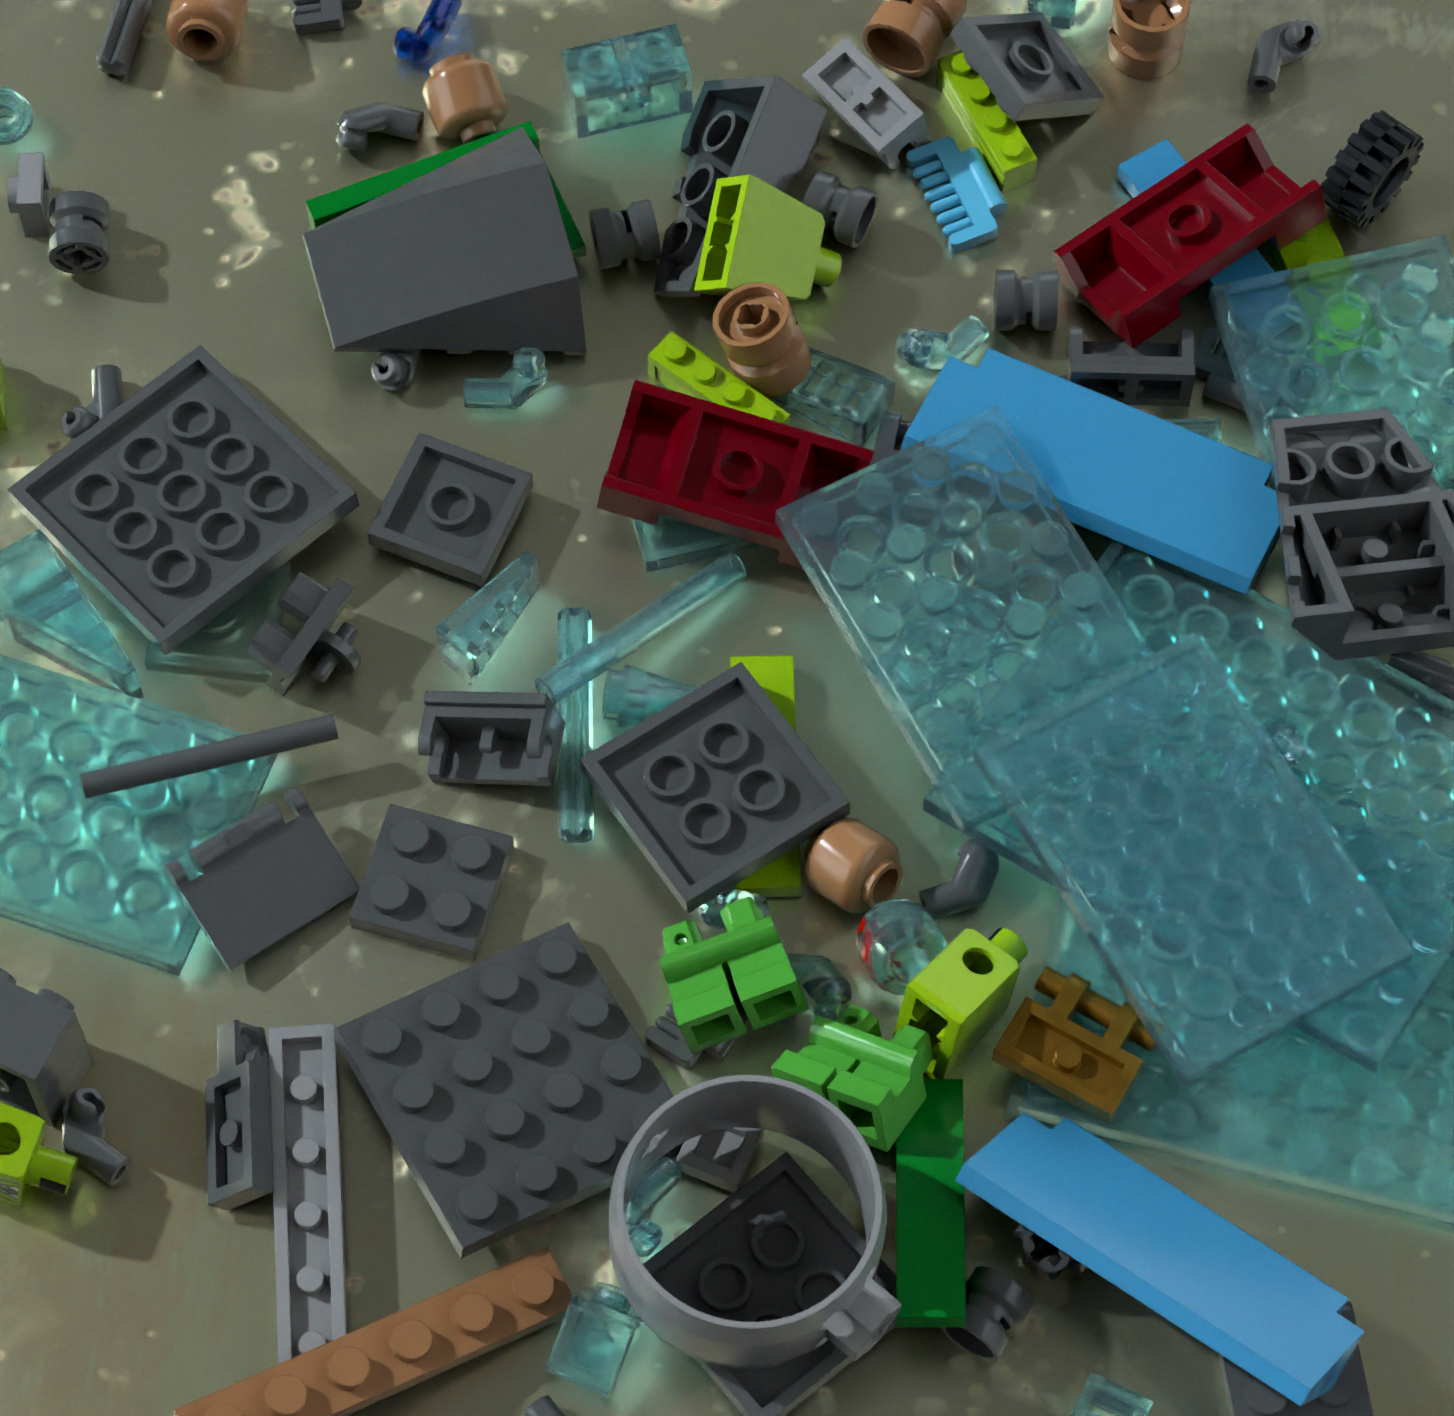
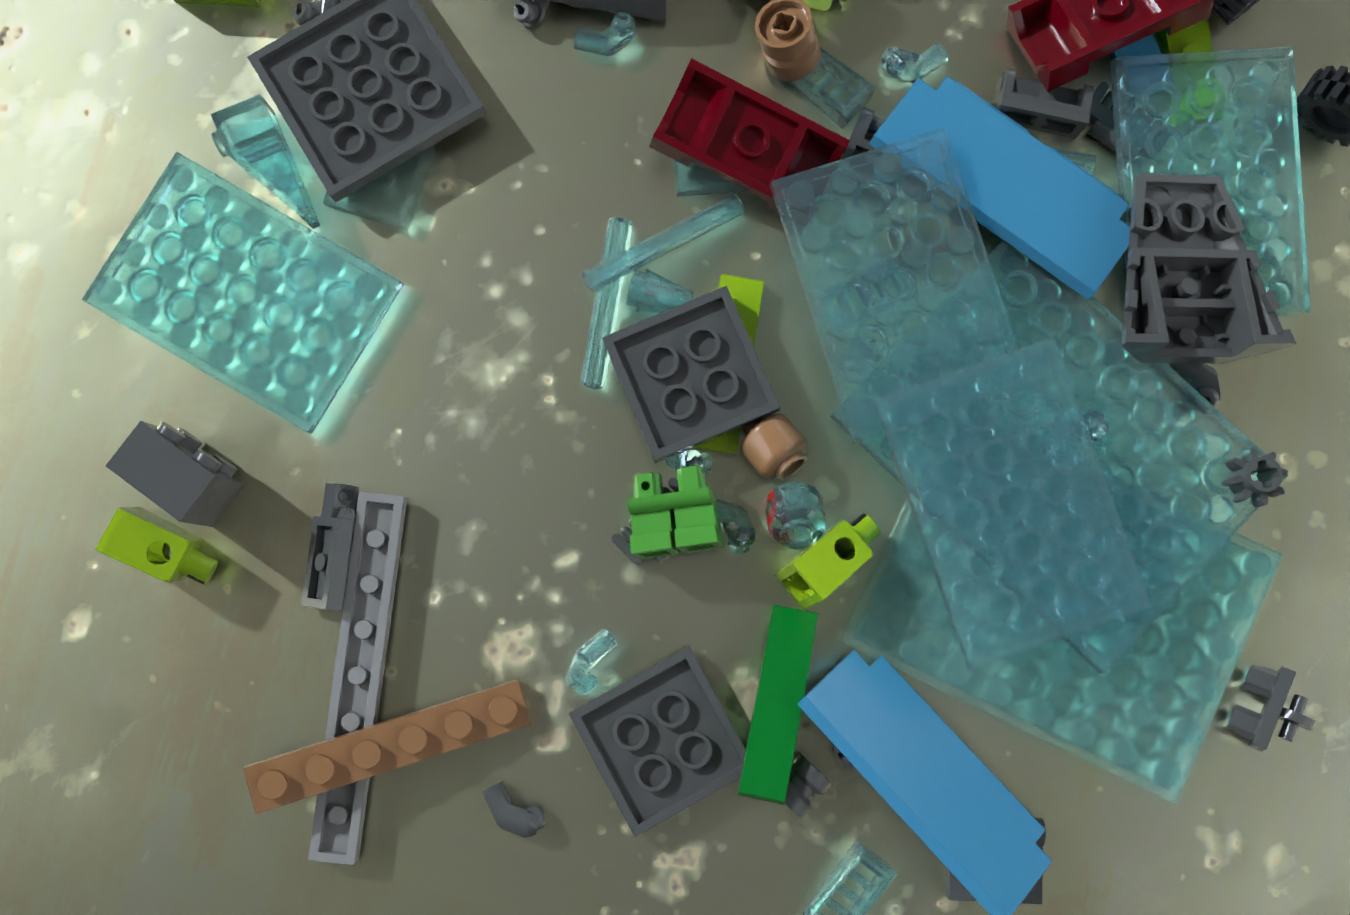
camera: 10 degrees right, 20 degrees up
dark grey arm [62,1087,131,1186] -> none
dark grey bar [80,714,339,799] -> none
dark grey piece [163,787,360,972] -> none
dark grey hips [246,573,361,696] -> none
dark grey plate [335,922,684,1259] -> none
dark grey plate [349,804,514,961] -> none
dark grey plate [367,432,534,587] -> none
dark grey hinge [418,691,565,786] -> none
clear light blue slope [436,550,539,686] -> none
clear light blue bracket [544,1282,643,1396] -> none
light grey cylinder [608,1075,902,1369] -> none
lime piece [648,331,791,426] -> none
light grey plate [676,1128,764,1193] -> none
bright green hips [771,1005,934,1152] -> none
dark grey arm [919,838,999,922] -> none
pearl gold plate [992,966,1164,1124] -> none
dark grey wheel [993,269,1058,332] -> none

